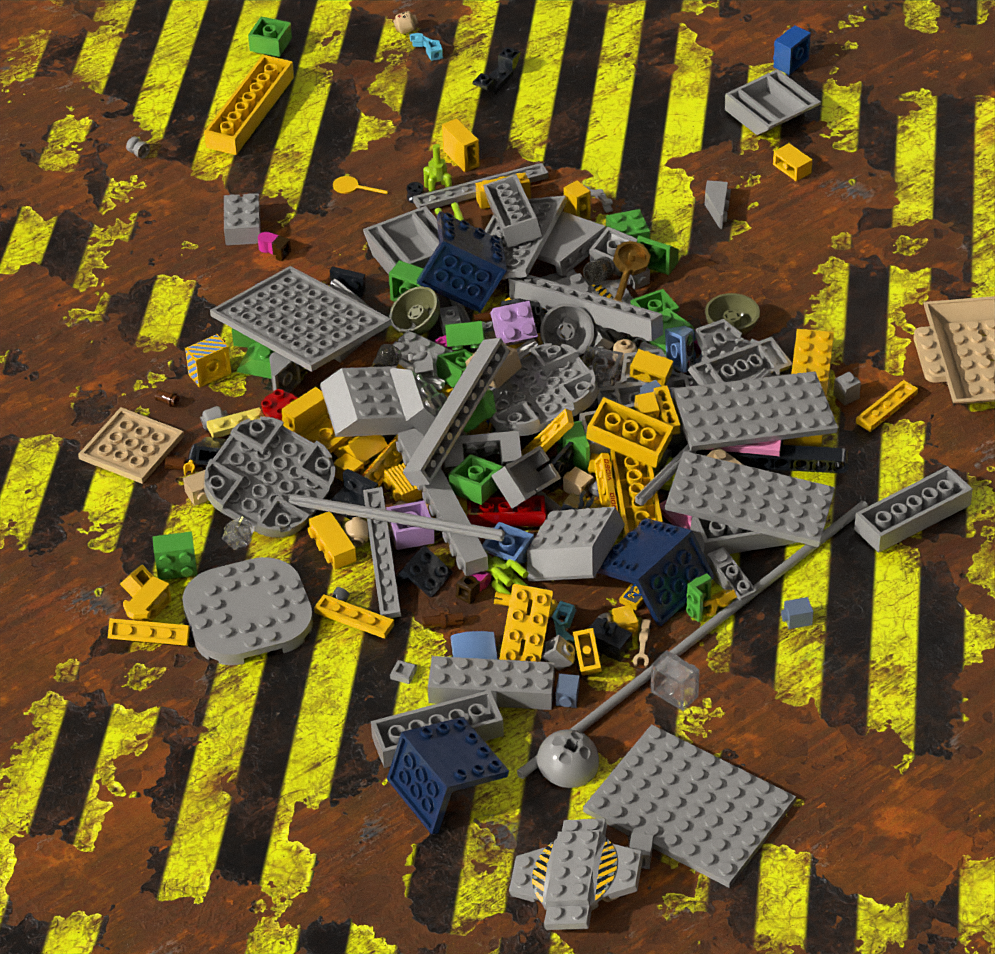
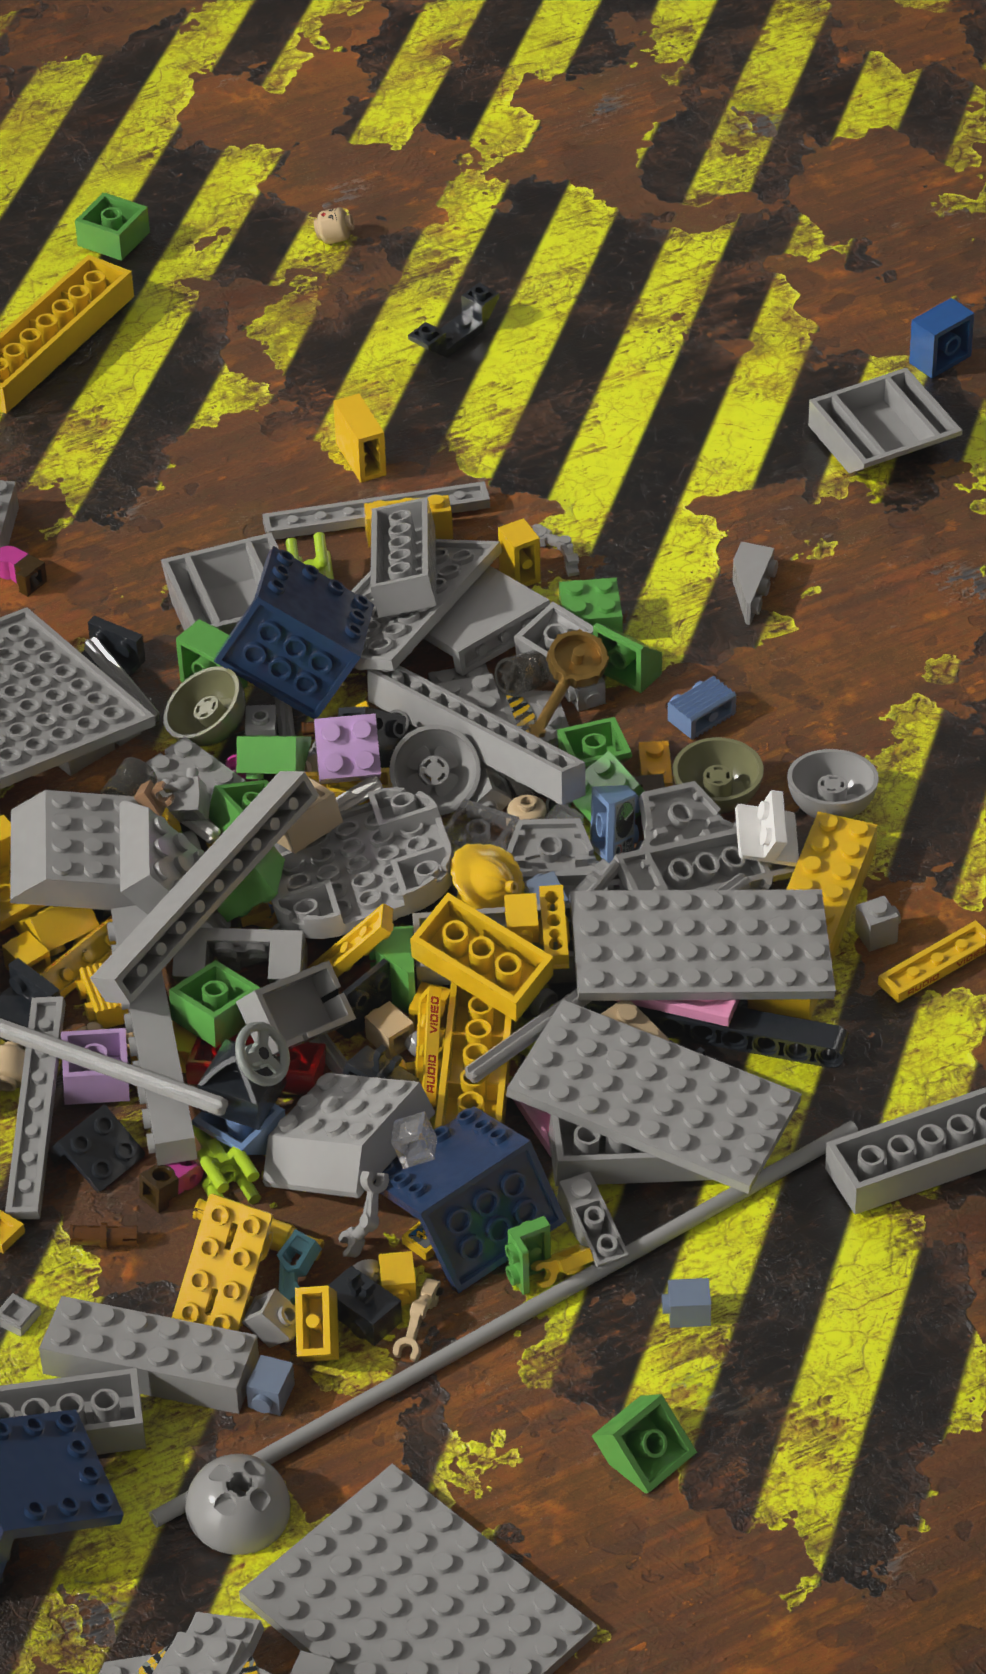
camera: 10 degrees right, 0 degrees up
yellow piece [333,176,388,194] -> none
black wheel [406,182,424,203] -> none
medium azure piece [410,33,443,61] -> none
lime plant [423,144,452,192] -> none
medium blue slope [451,631,497,659] -> none
yellow brick [629,349,673,386] -> none
clear brick [651,650,699,711] -> none
yellow brick [773,143,812,181] -> none
none -> medium nougat tile [134,780,175,816]
none -> black piece [197,1022,290,1130]
none -> light grey piece [338,1171,389,1258]
none -> clear brick [391,1111,437,1169]
none -> yellow piece [450,843,525,909]
none -> light grey piece [568,858,619,901]
none -> bright green slope [592,1394,697,1493]
none -> light orange plate [639,741,673,787]
none -> medium blue brick [668,676,736,740]
none -> white bracket [735,790,799,866]
none -> light grey piece [787,749,879,818]

